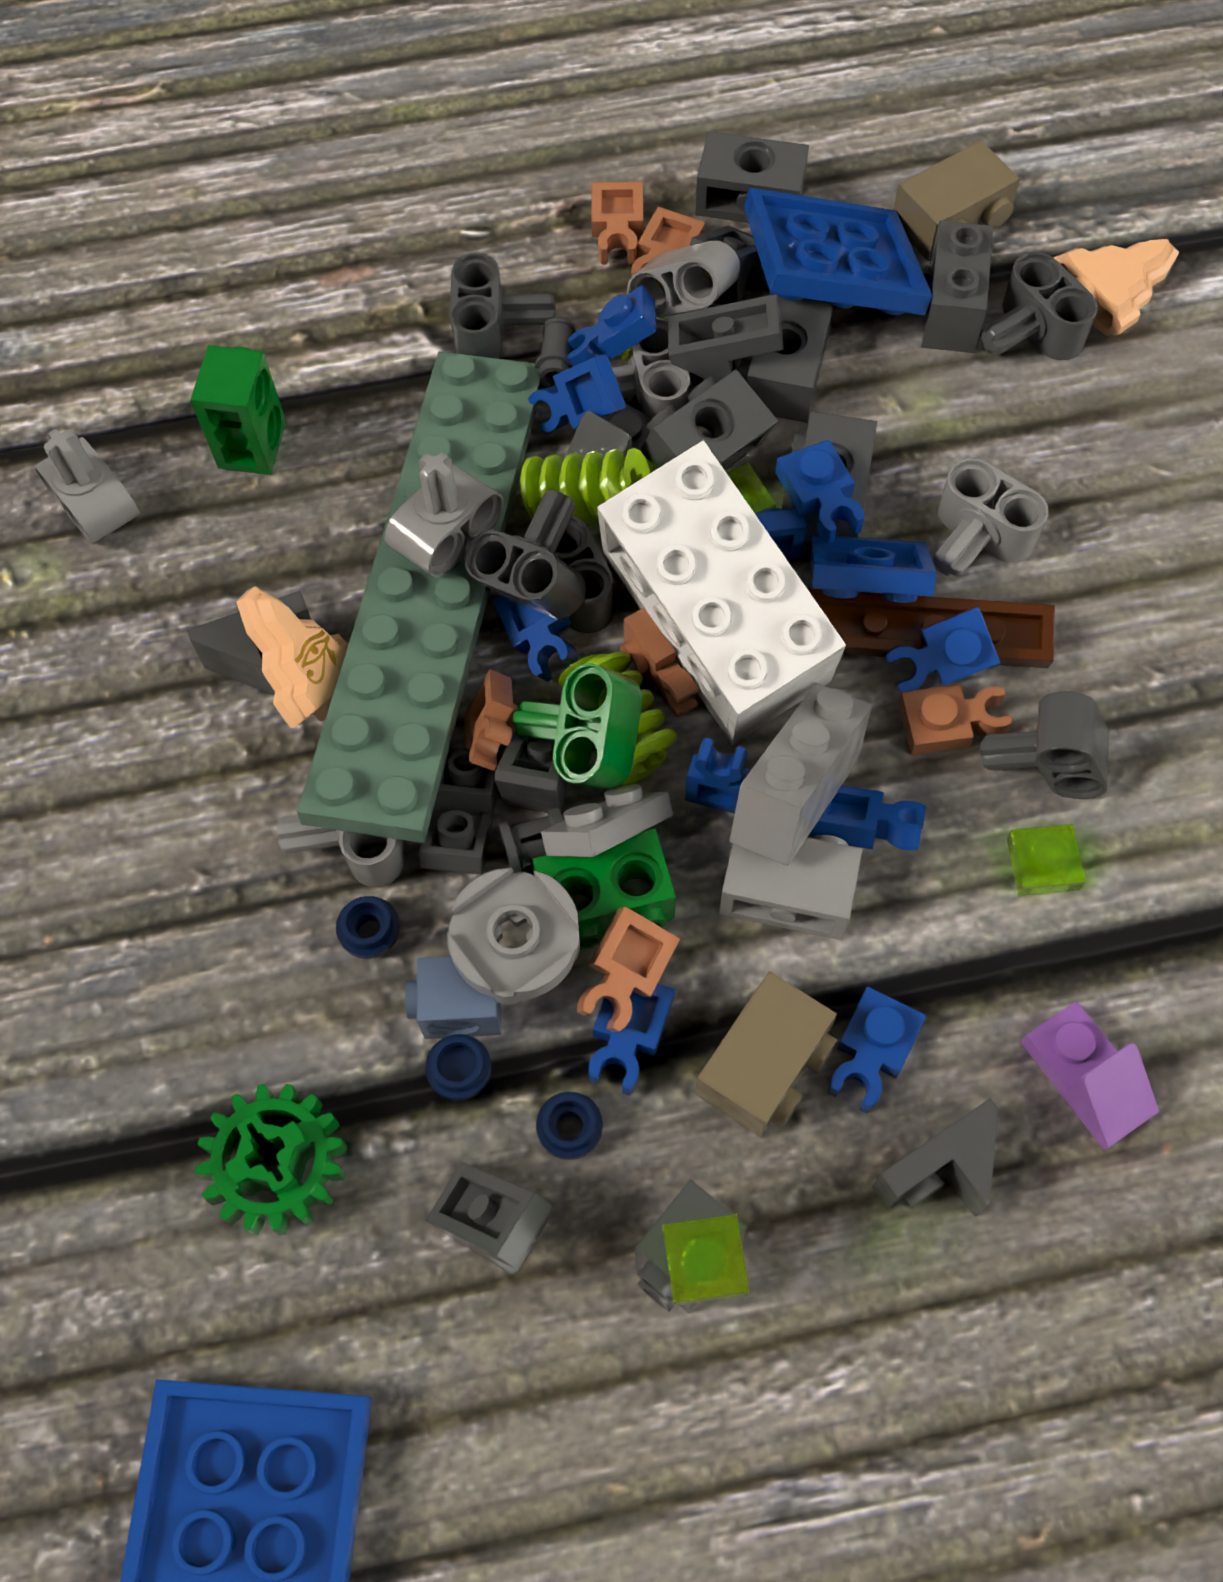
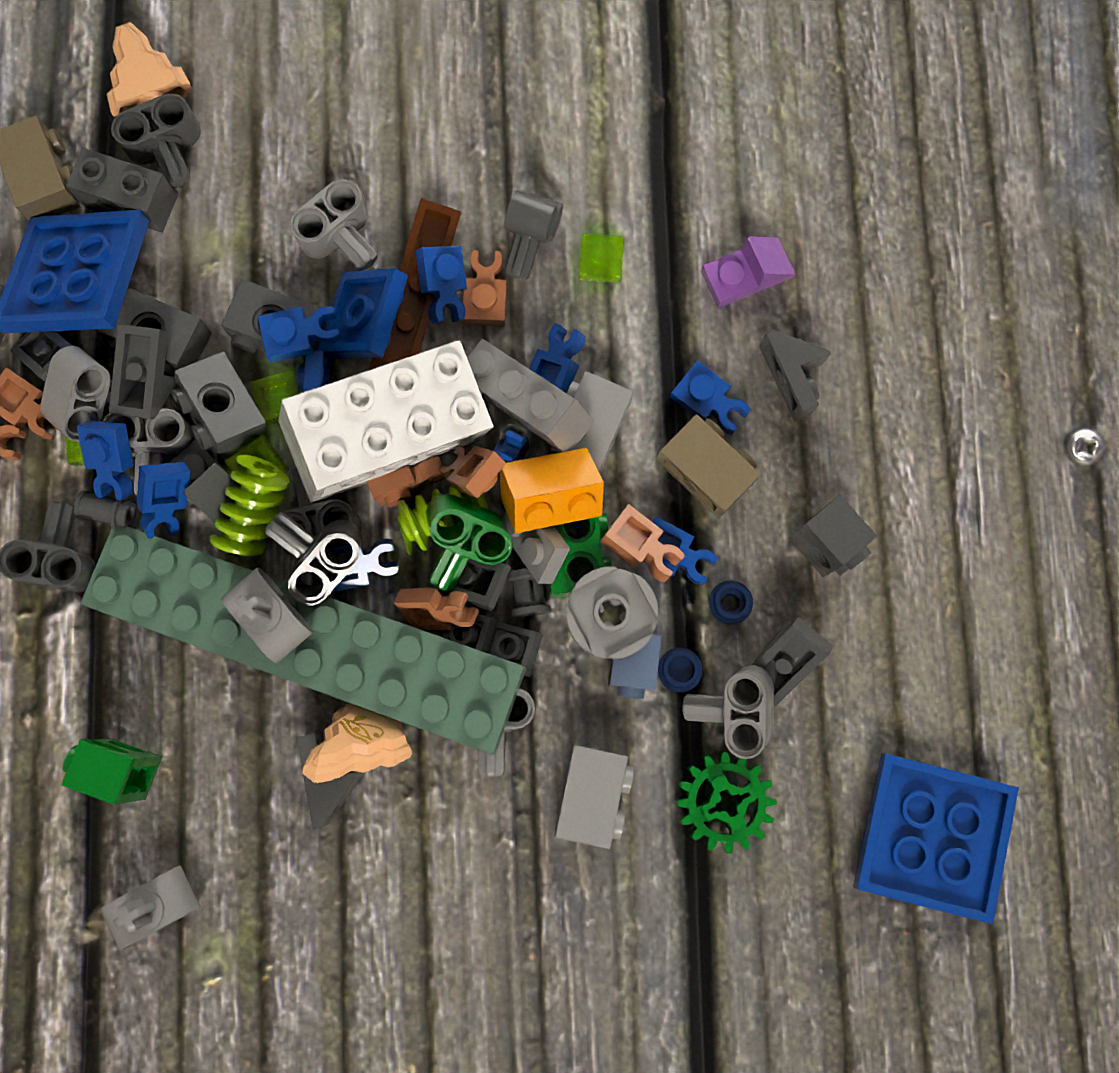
camera: 85 degrees left, 15 degrees up
dark blue plate [336,896,400,959] -> none
clear neon green plate [662,1214,750,1306] -> none
none -> nougat plate [439,446,506,498]
none -> light orange brick [500,448,604,534]
none -> light grey brick [555,745,634,849]
none -> light grey beam [682,665,774,759]

